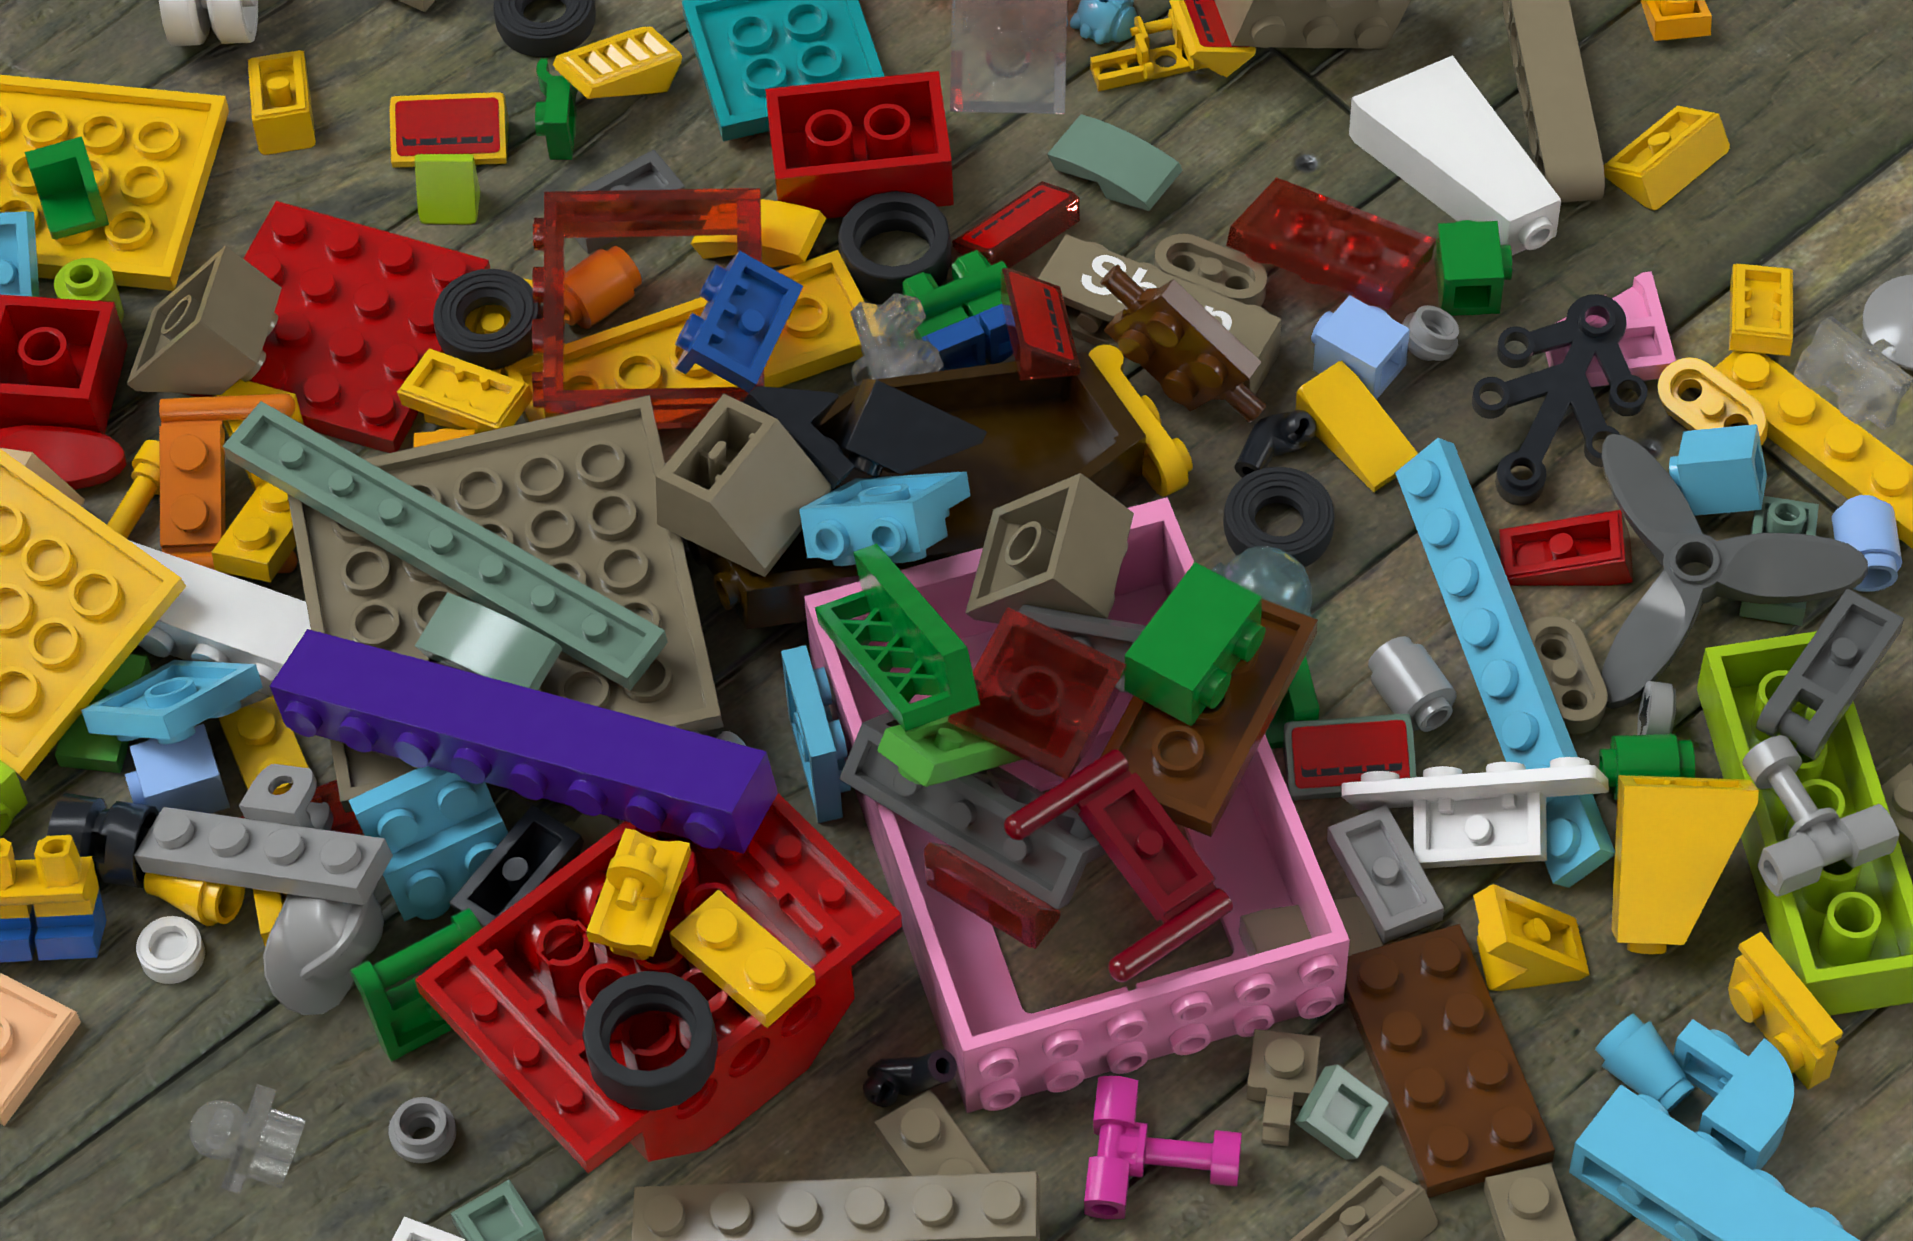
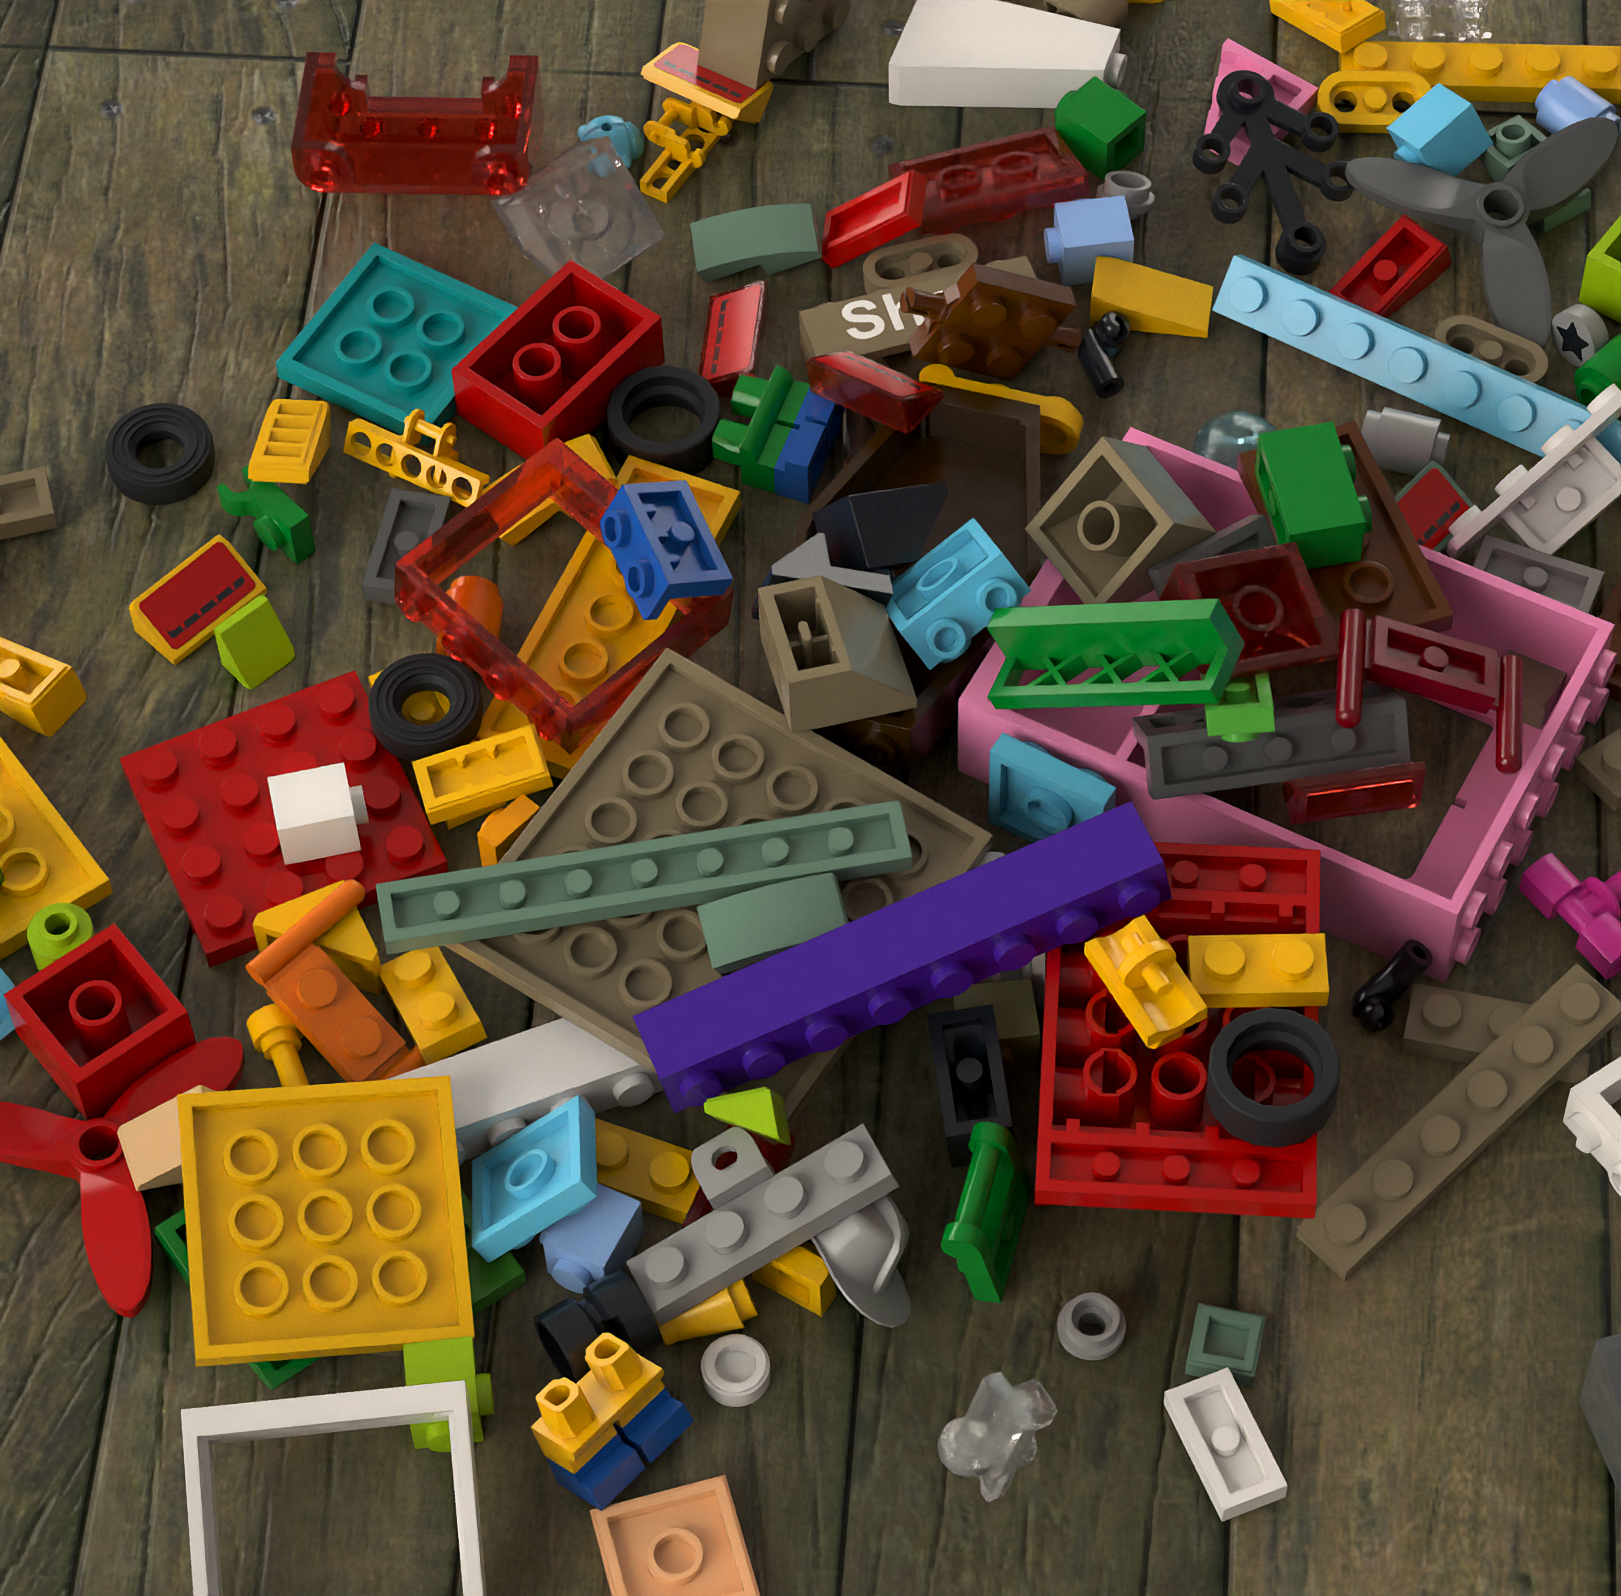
camera: 45 degrees left, 0 degrees up
dark tan slope [127,245,282,395] -> none
medium azure plate [348,766,508,922] -> none
clear hips [850,293,944,386] -> none
black tyre [1223,467,1335,573] -> none
none -> white brick [267,762,369,865]
none -> yellow piece [343,408,490,510]
none -> lime slope [703,1087,791,1145]
none -> red tile [820,169,927,269]

